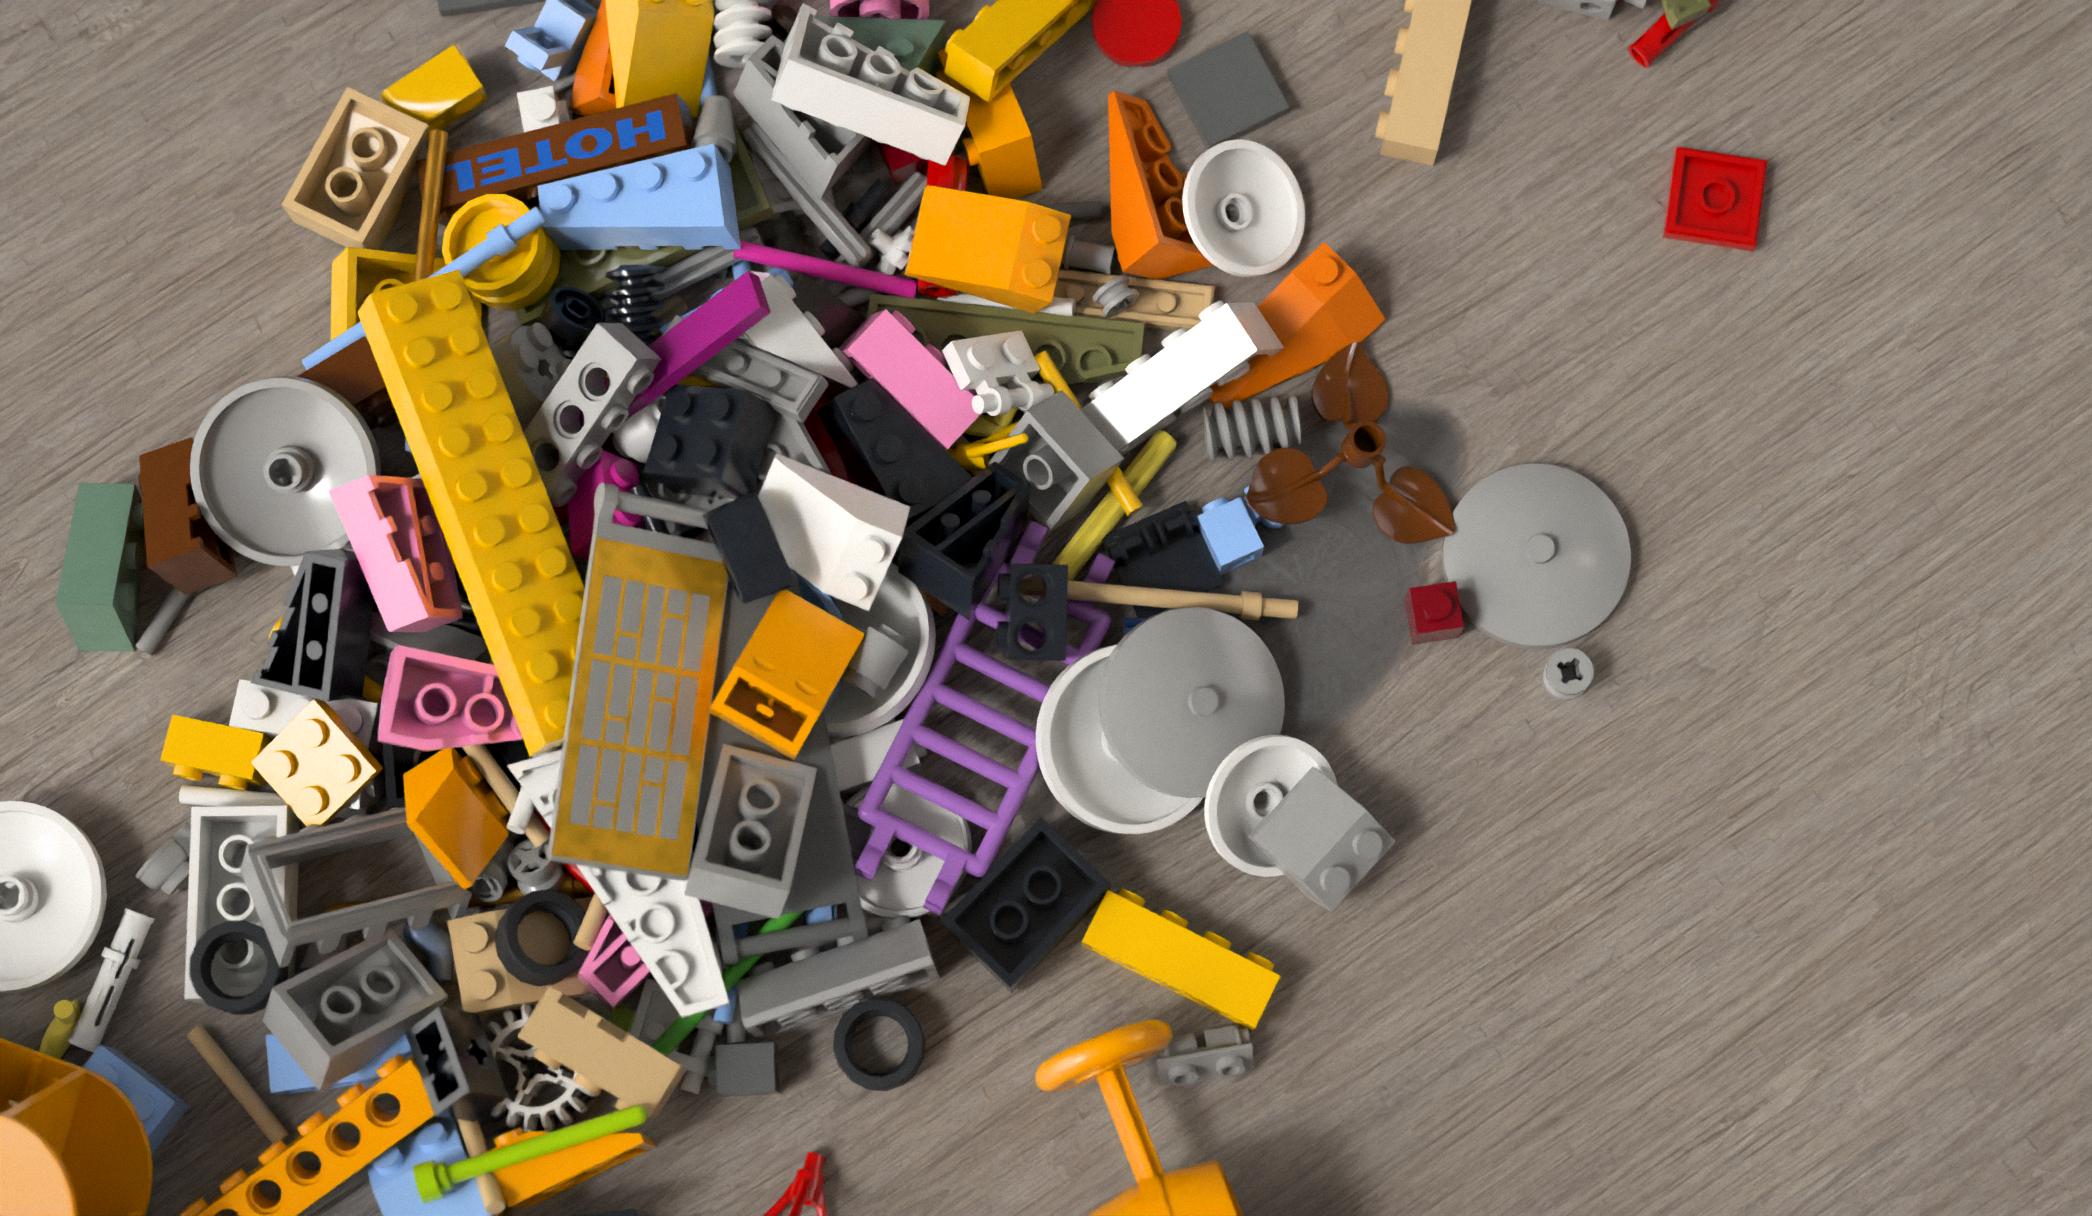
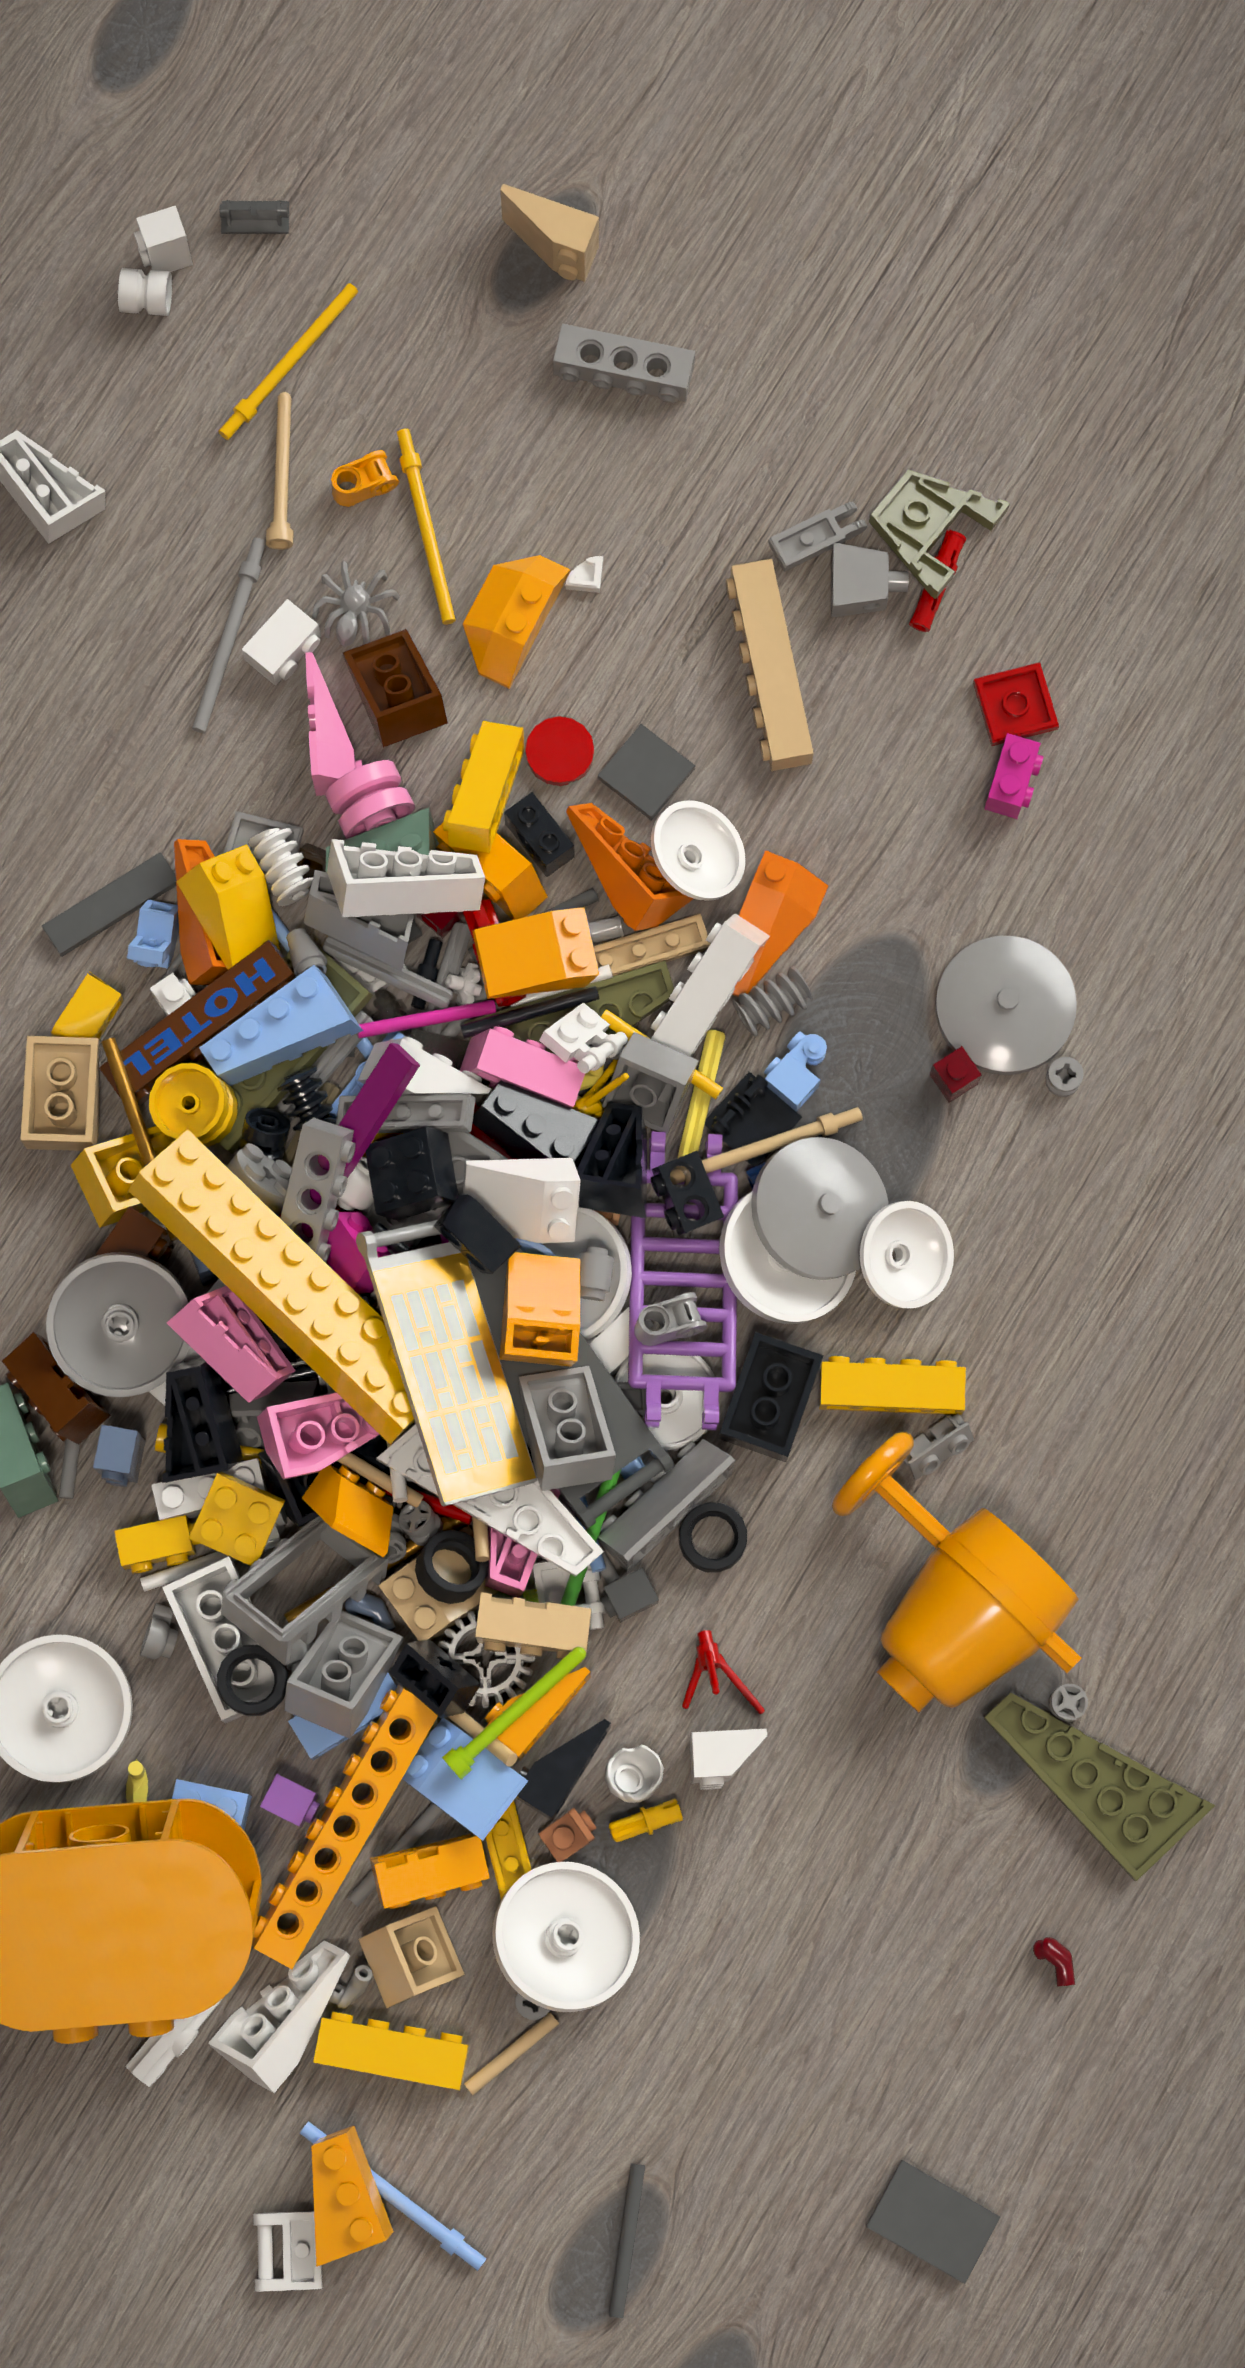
camera: 30 degrees left, 0 degrees up
white pin [68,908,154,1052] -> none
tan bar [186,1025,290,1144] -> none
light blue bar [302,207,546,370] -> none
light grey bush [1092,274,1139,318] -> none
reddish brown plant [1245,342,1455,544] -> none
light grey slope [1249,767,1396,912] -> none
none -> sand blue brick [93,1425,146,1487]
none -> medium lavender brick [260,1774,320,1828]
none -> black bar [460,986,600,1039]
none -> black brick [504,792,574,877]
none -> light grey piece [634,1292,708,1346]
none -> dark pink brick [984,733,1044,819]

